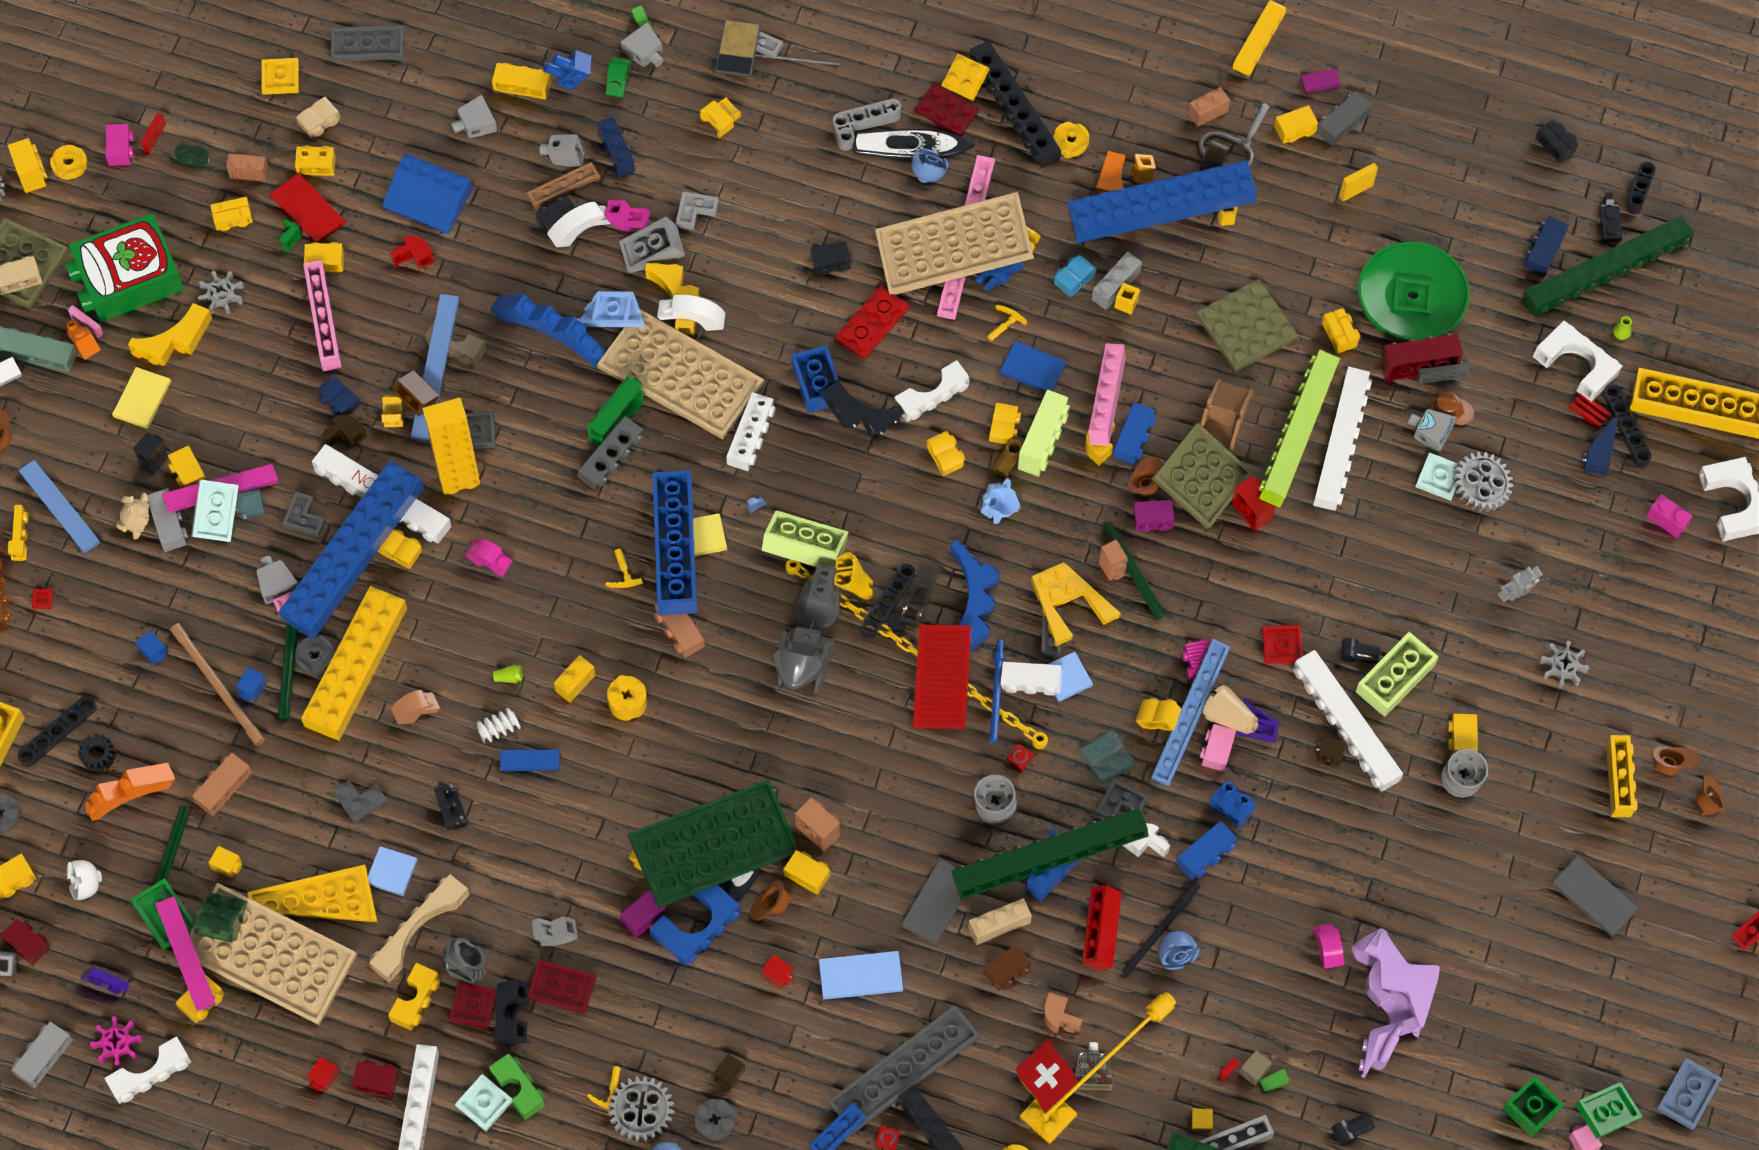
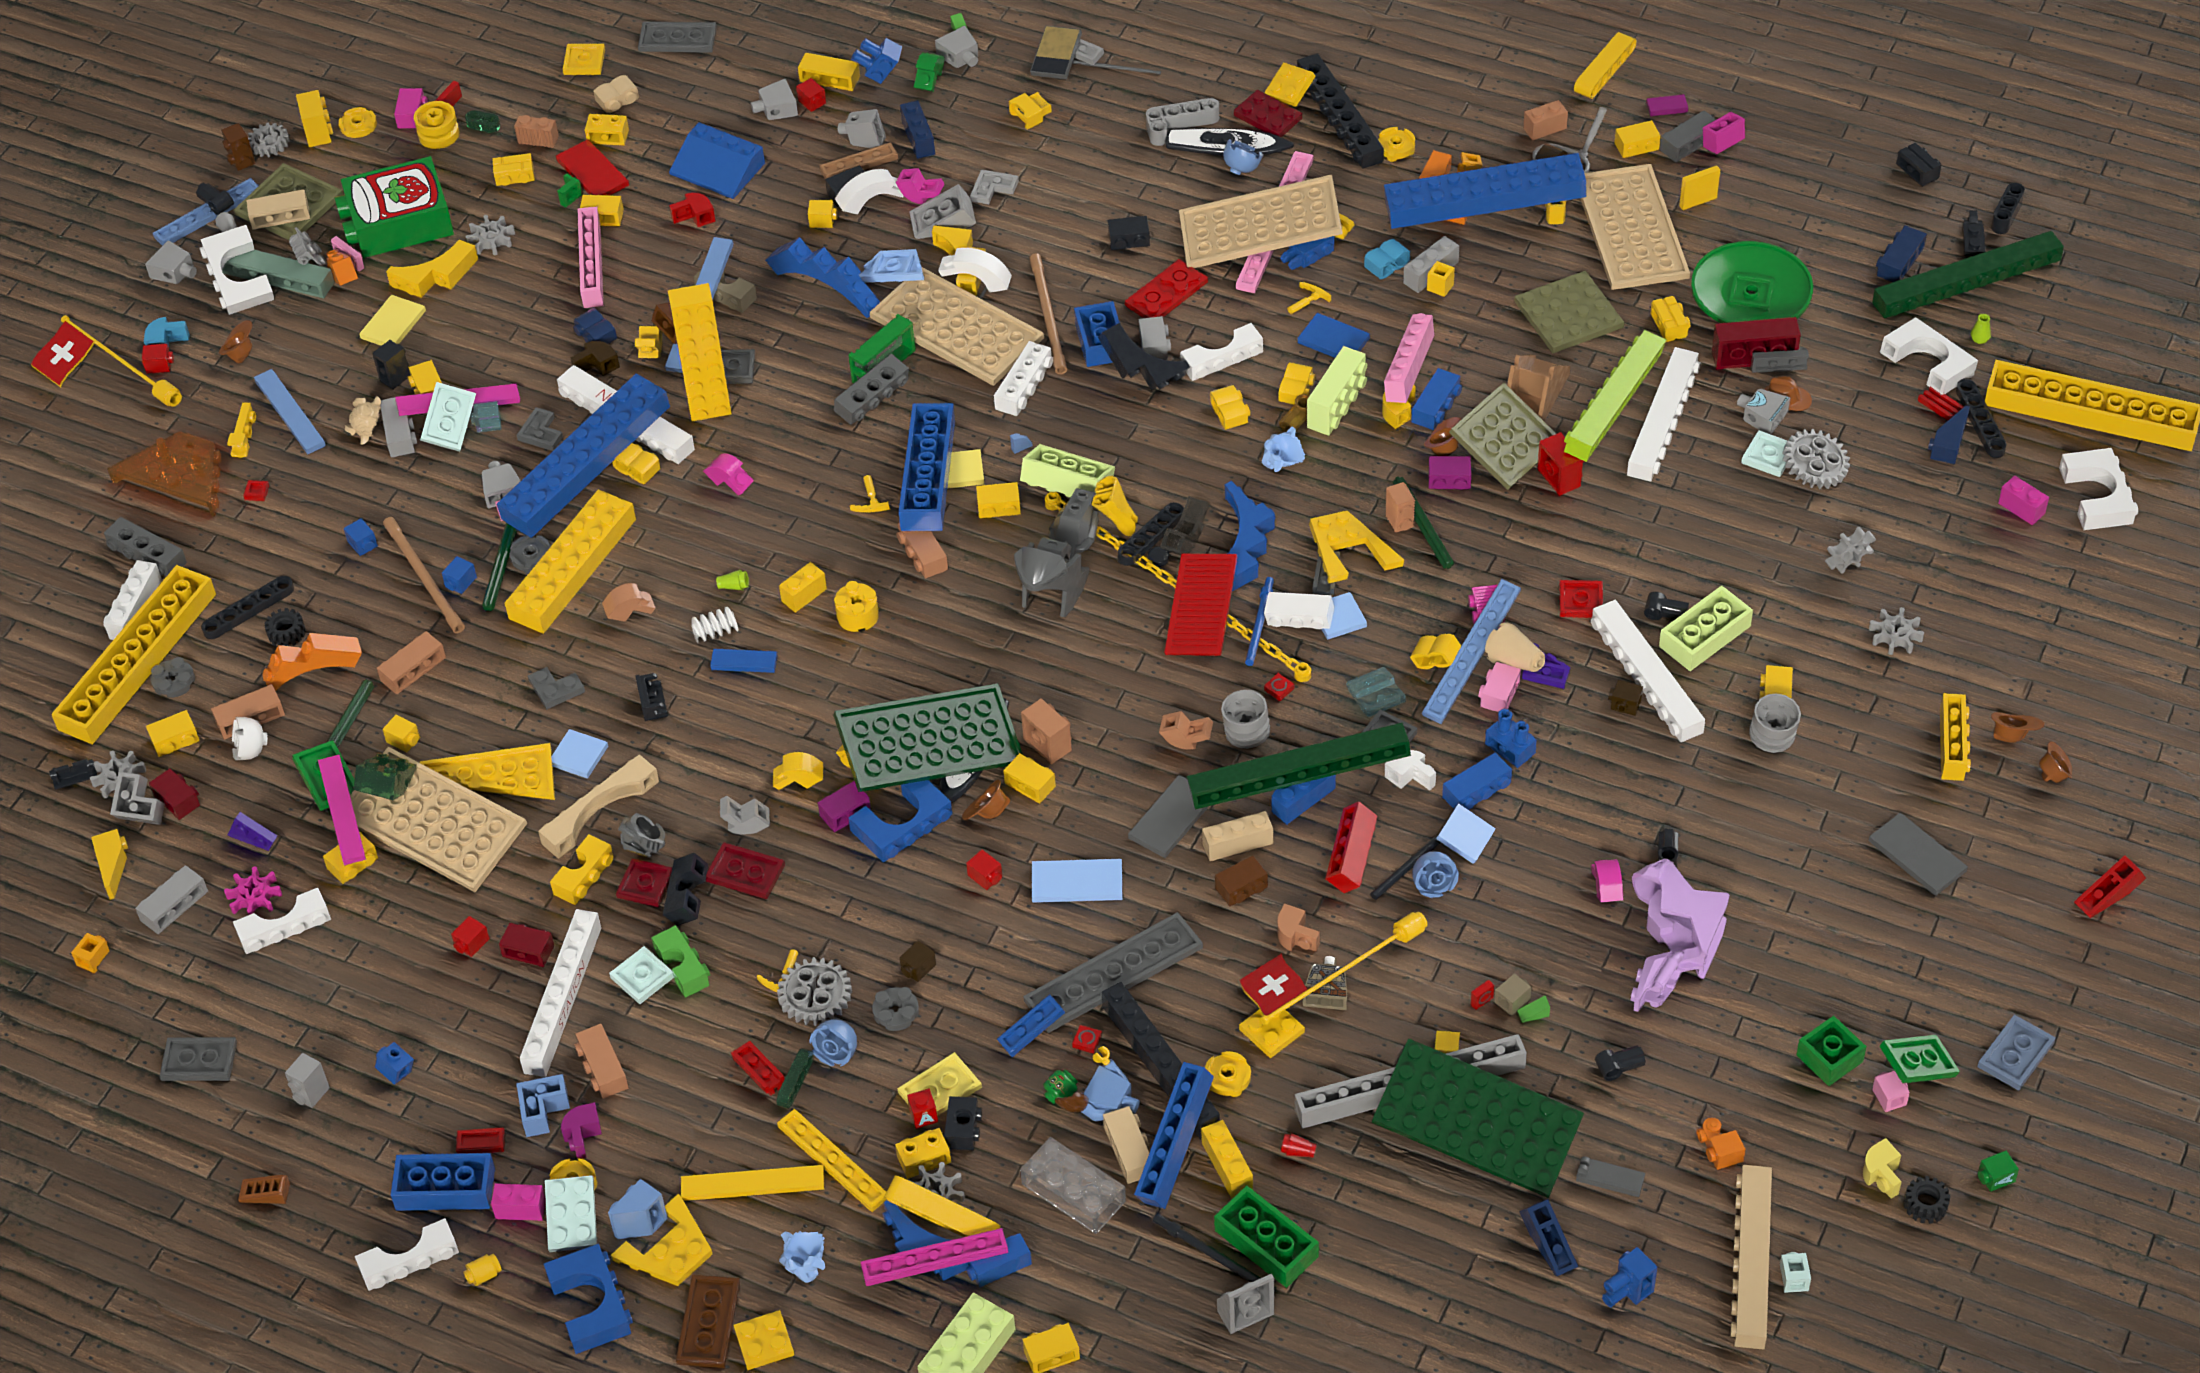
camera: 10 degrees right, 15 degrees down
none -> nougat brick [211,684,285,740]
none -> light grey hinge [289,227,327,267]
none -> yellow wheel [414,101,460,149]
none -> yellow brick [773,752,823,790]
none -> red brick [796,78,826,112]
none -> yellow brick [808,200,837,228]
none -> yellow brick [976,482,1021,518]
none -> medium nougat piece [1029,254,1067,374]
none -> light grey brick [1139,316,1171,360]
none -> nougat brick [1159,711,1213,749]
none -> light blue tile [1436,804,1495,864]
none -> tan plate [1580,164,1690,290]
none -> black piece [1657,828,1679,868]
none -> dark pink brick [1703,112,1745,154]

